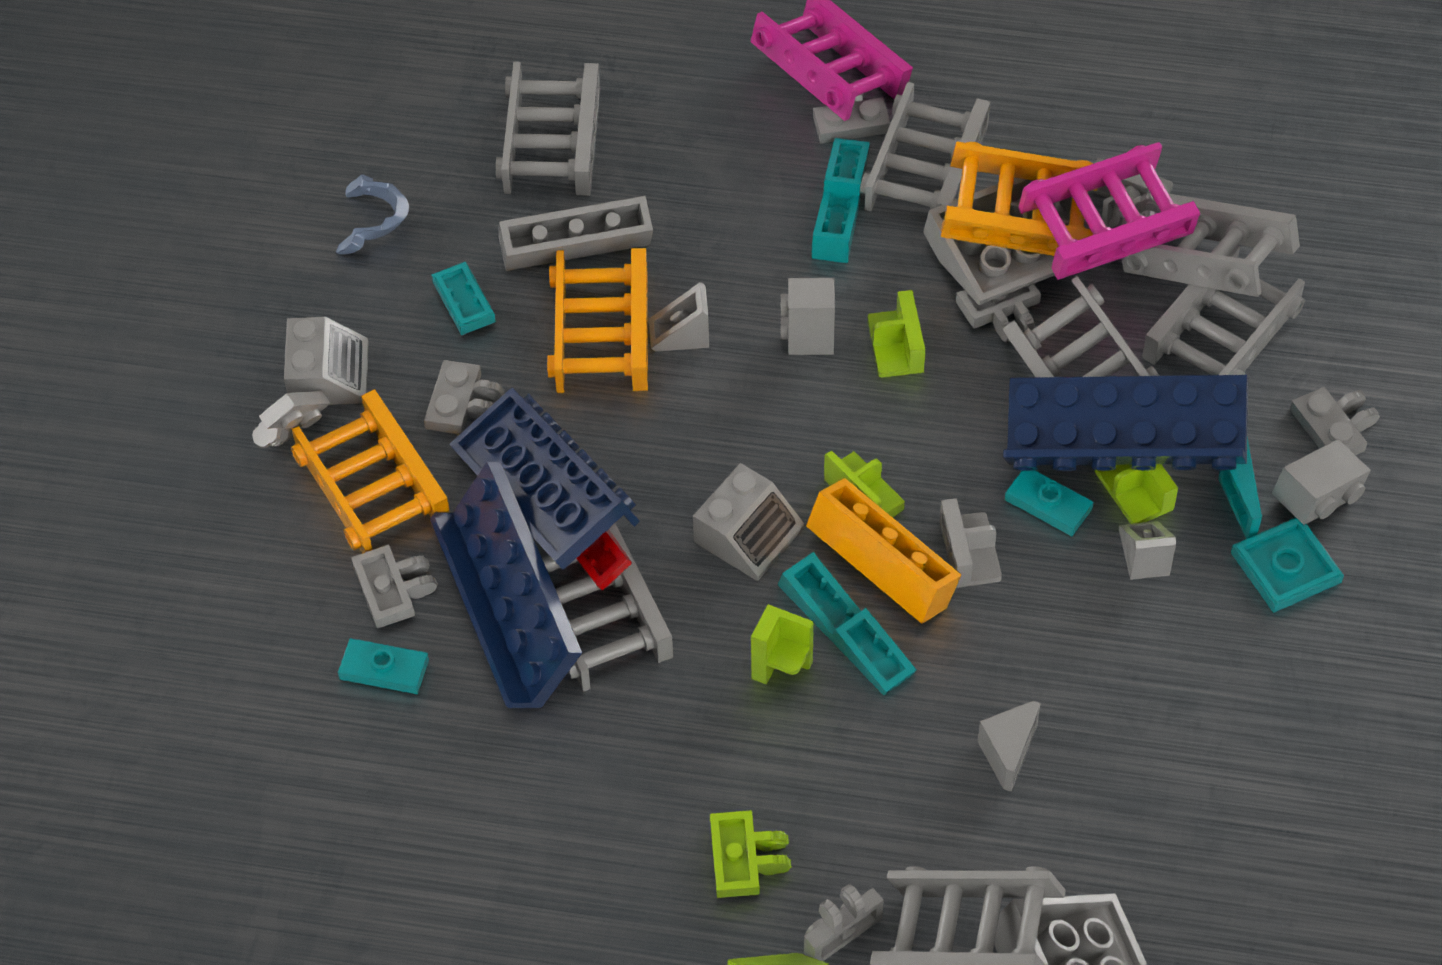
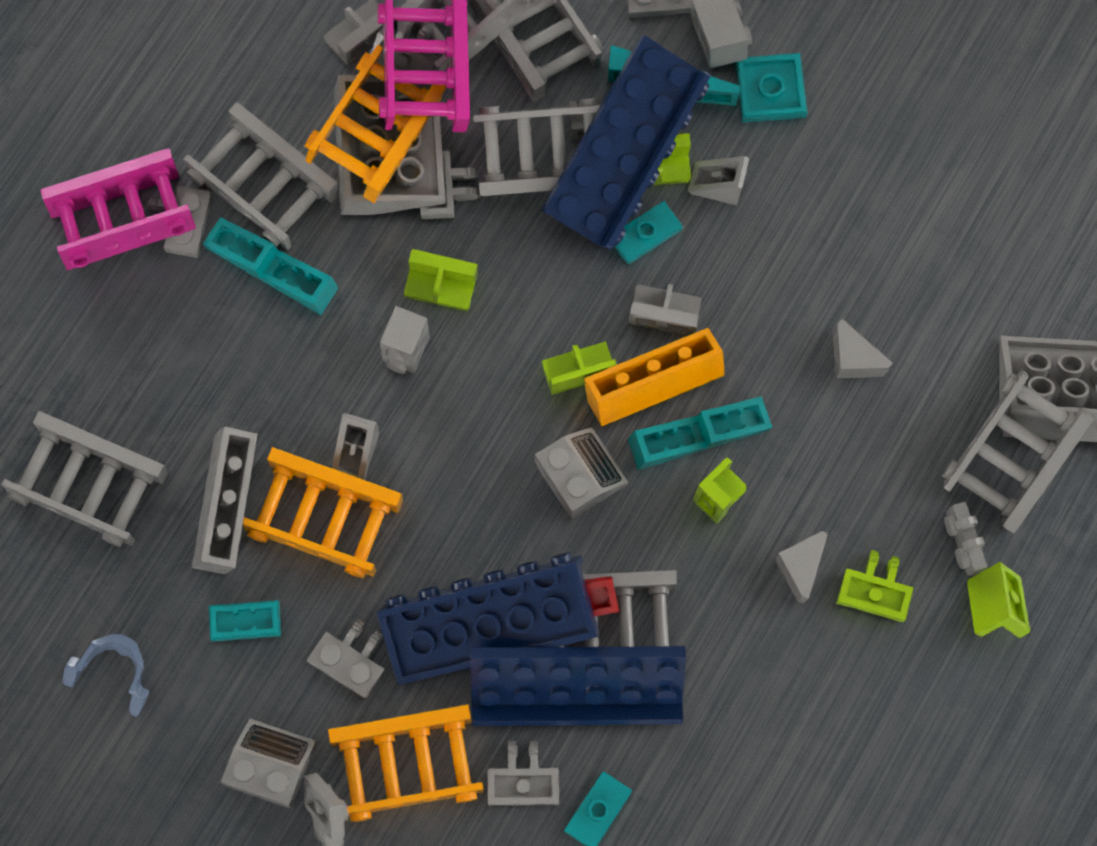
camera: 75 degrees left, 20 degrees up
none -> light grey slope [774,531,828,604]

